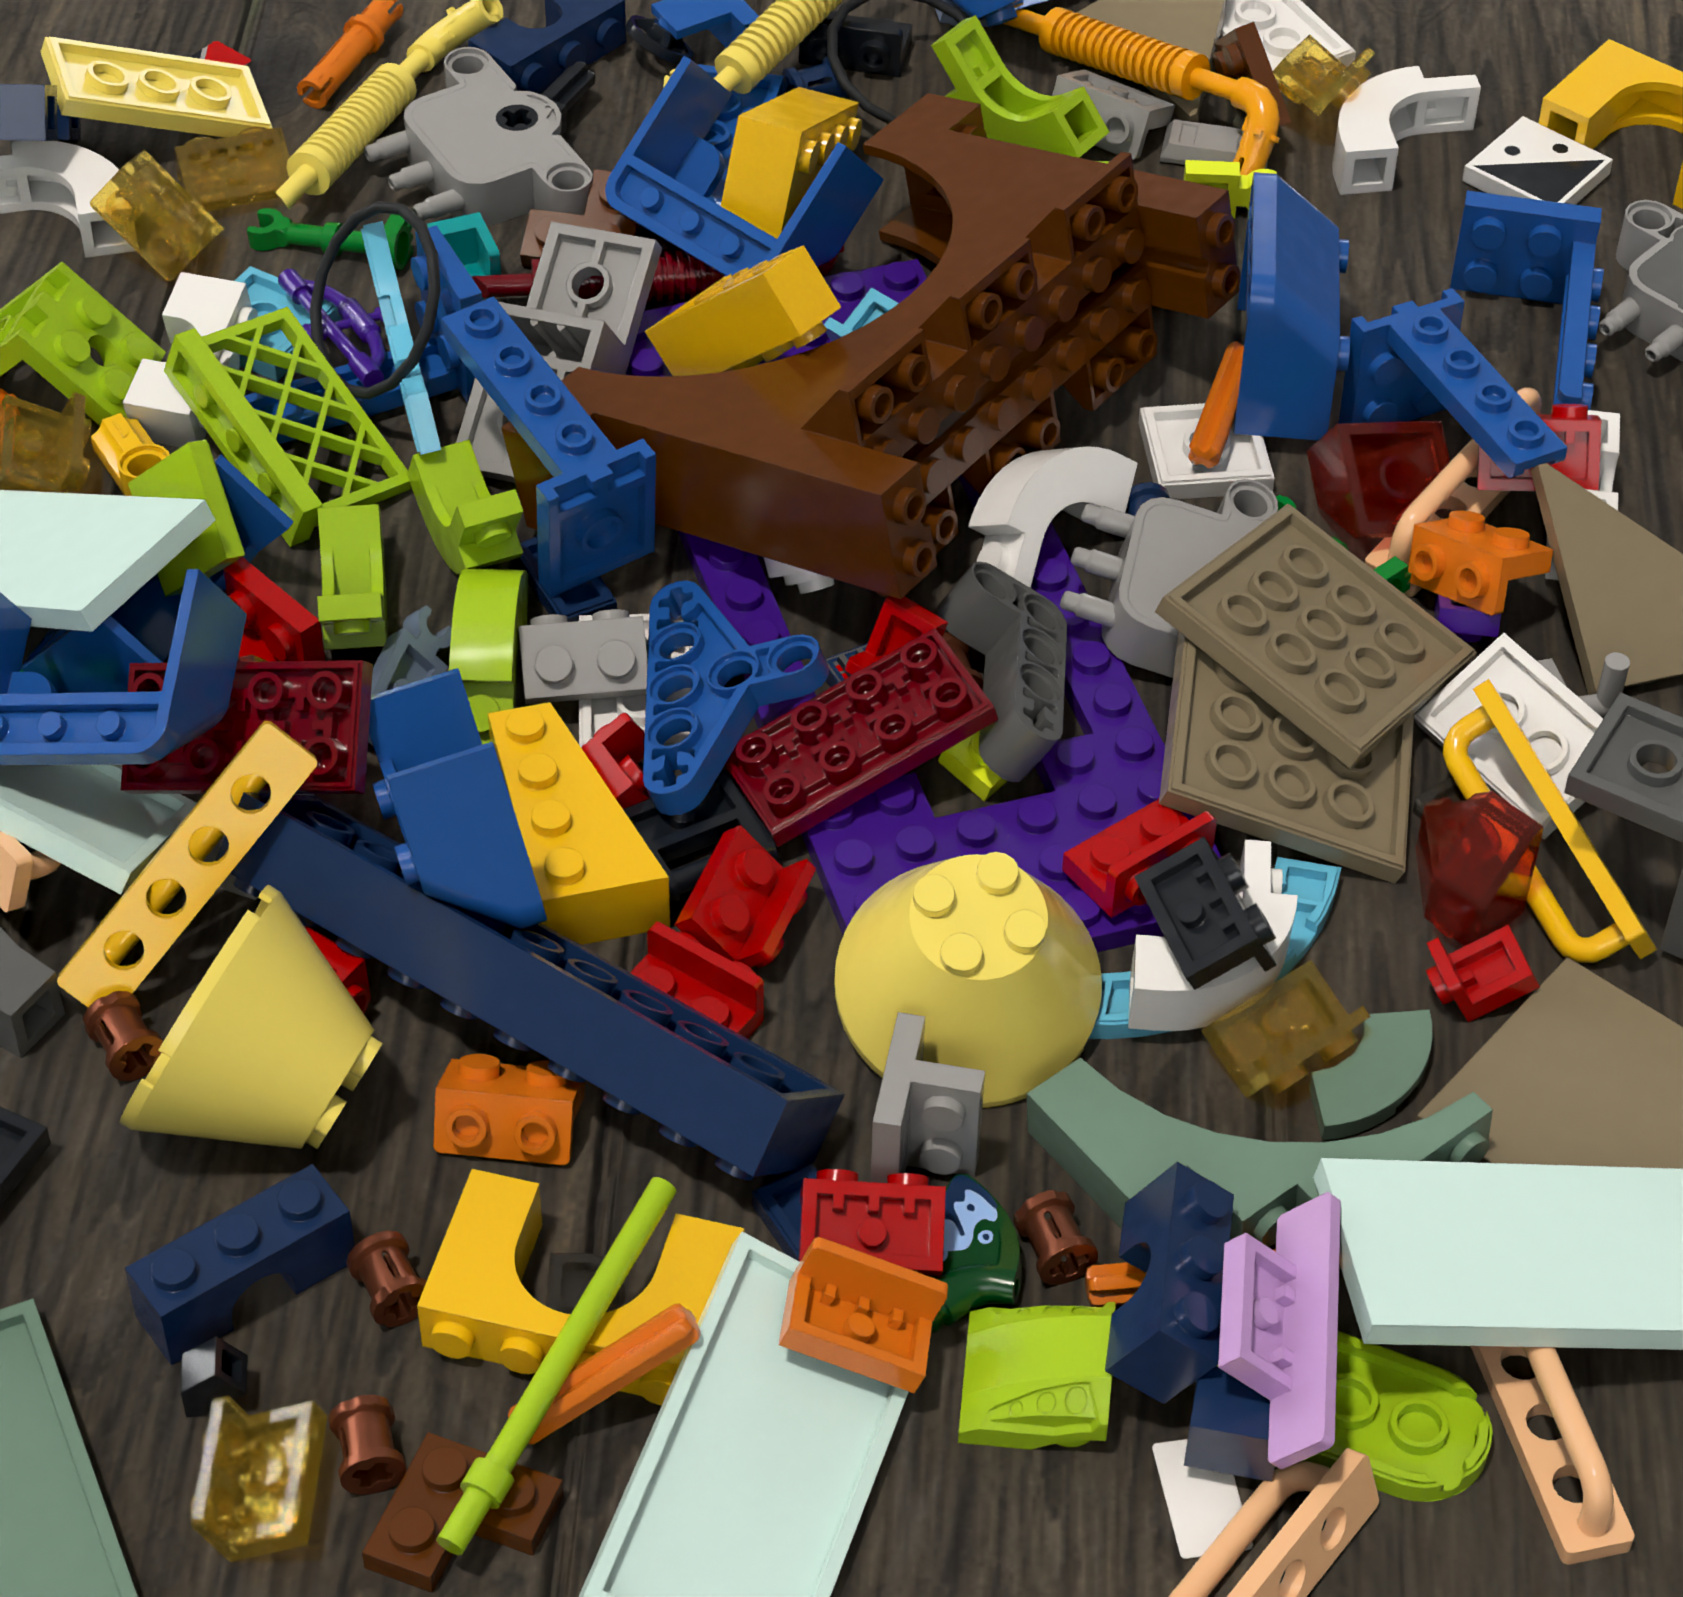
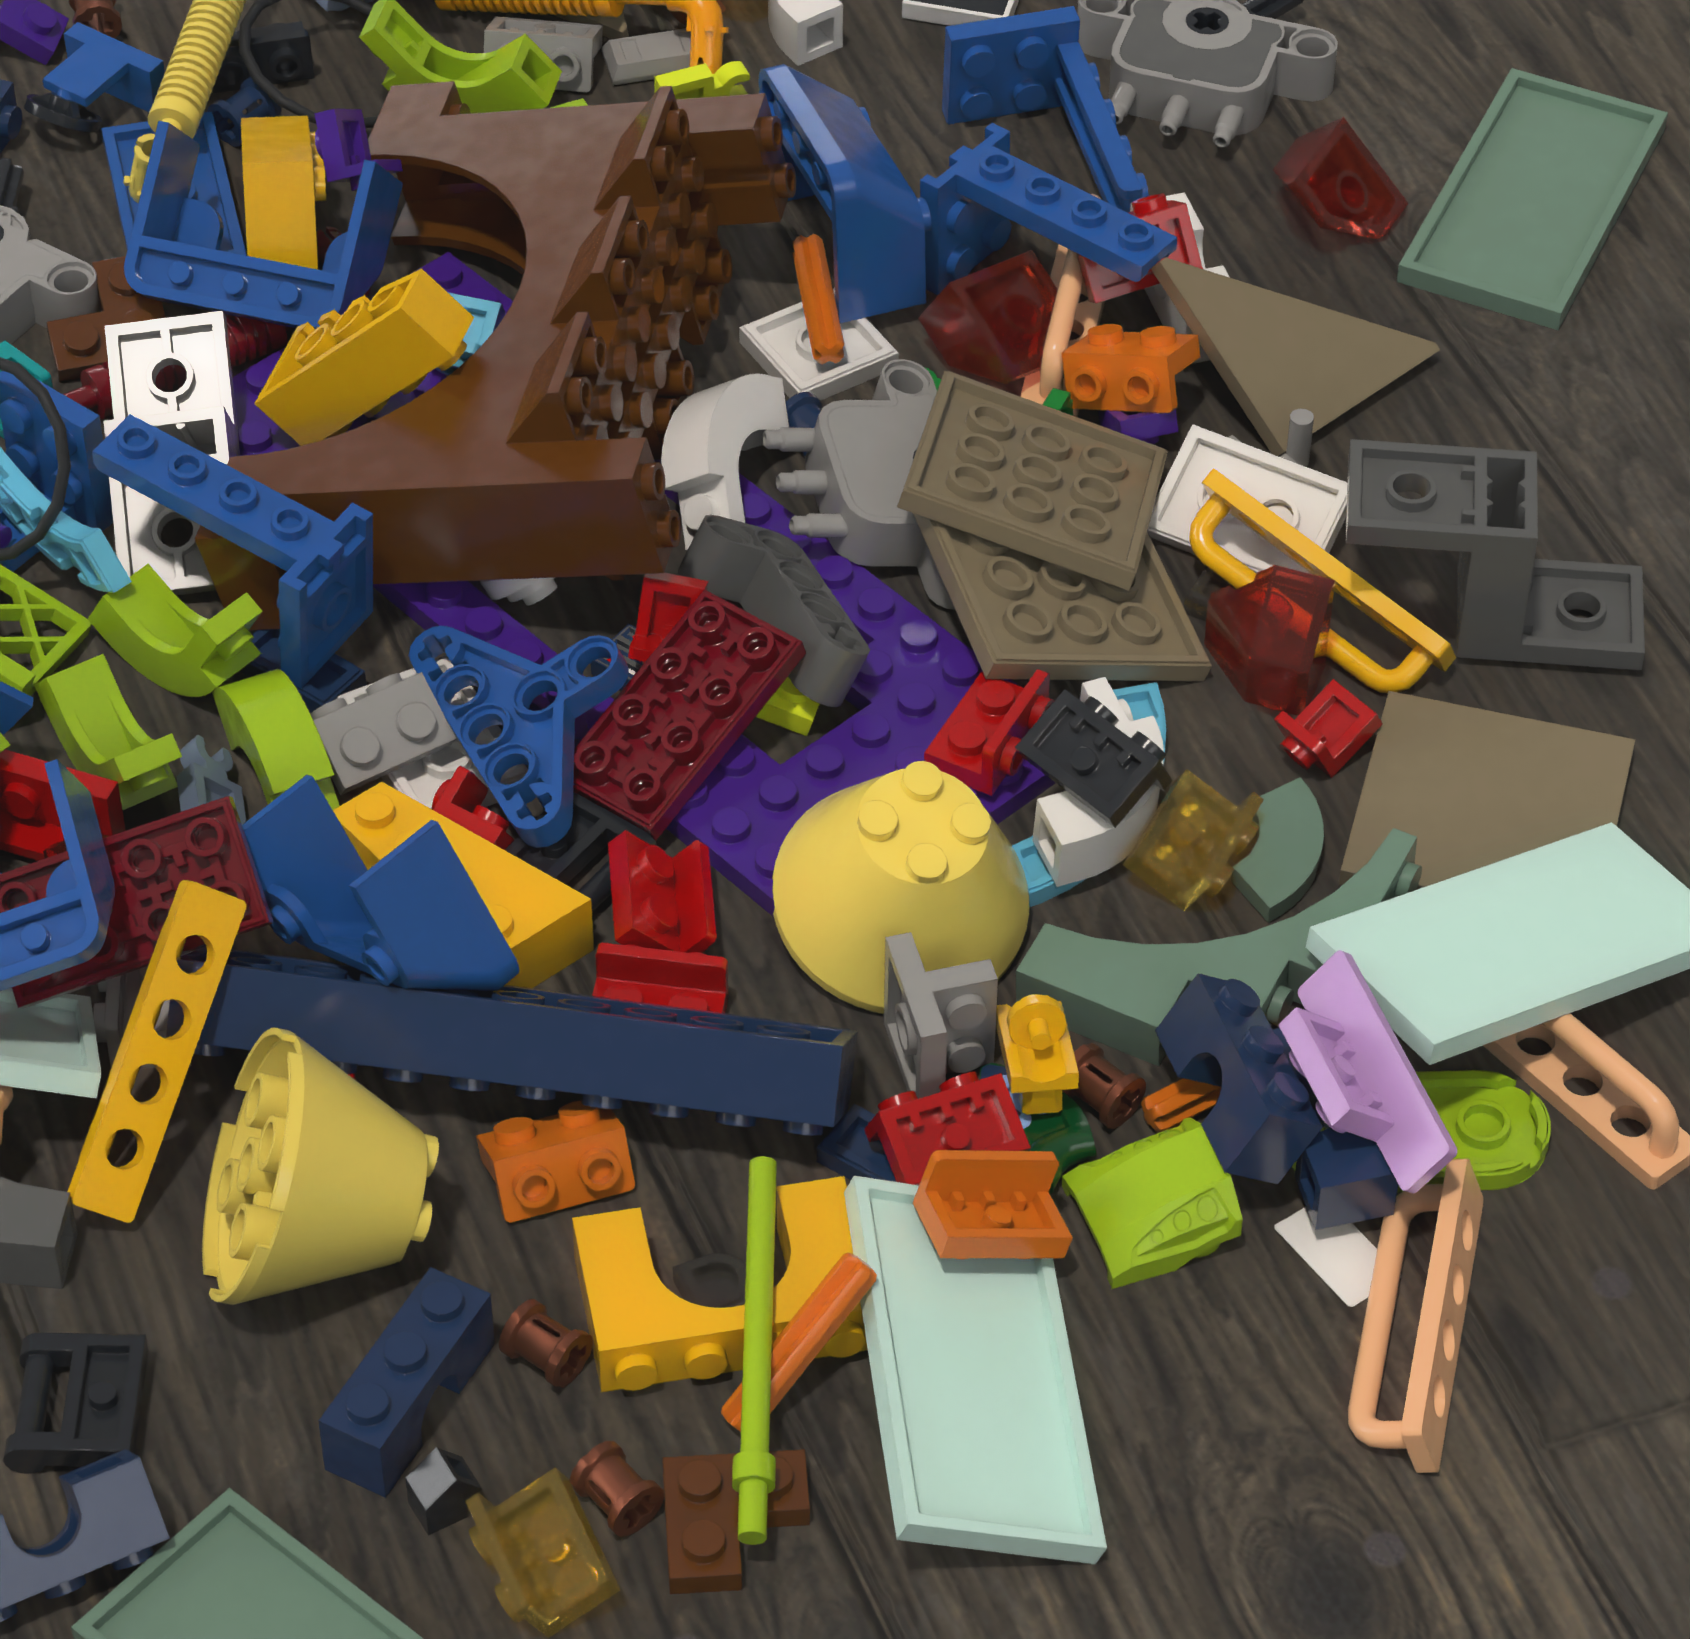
camera: 25 degrees left, 0 degrees up
copper bush [83,991,163,1081] -> none
none -> dark purple bracket [314,109,403,191]
none -> yellow hips [996,994,1079,1115]

